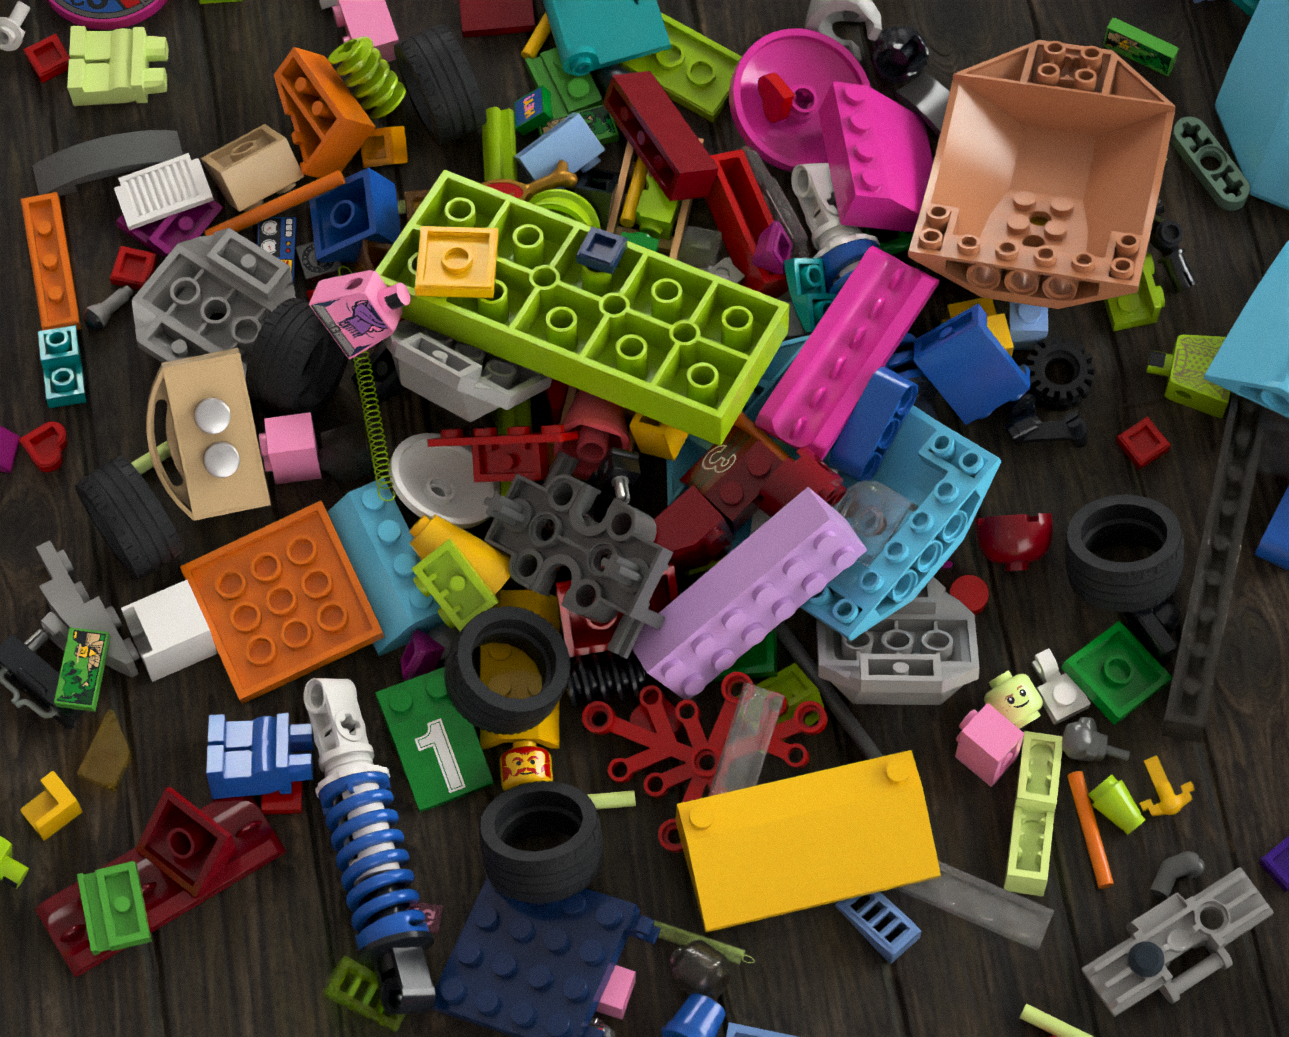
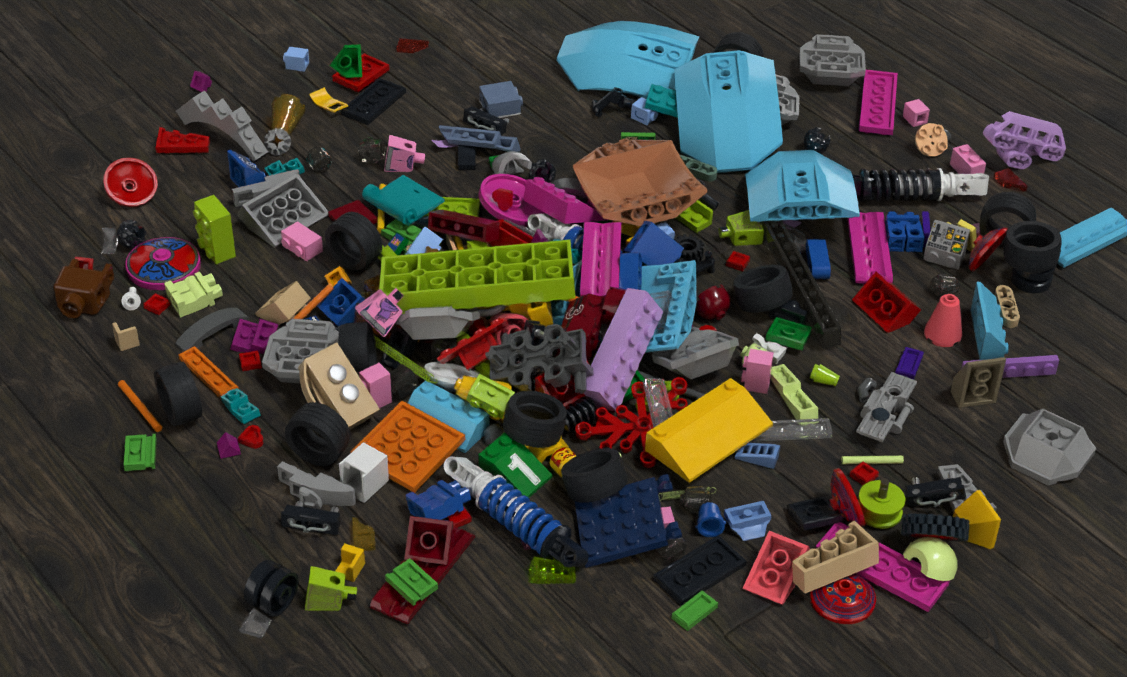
camera: 30 degrees left, 25 degrees down
tile [54,627,111,712] -> none
light grey piece [83,285,133,330] -> none
white window [114,153,214,231] -> none
orange wedge [274,47,376,178] -> none
lime piece [328,36,406,119] -> none
magenta slope [400,629,445,682] -> none
yellow tile [415,226,499,298] -> none
dark blue tile [576,226,627,275] -> none
dark grey piece [1062,717,1130,763] -> none
orange bar [1067,771,1114,889] -> none
yellow piece [1140,755,1195,816] -> none

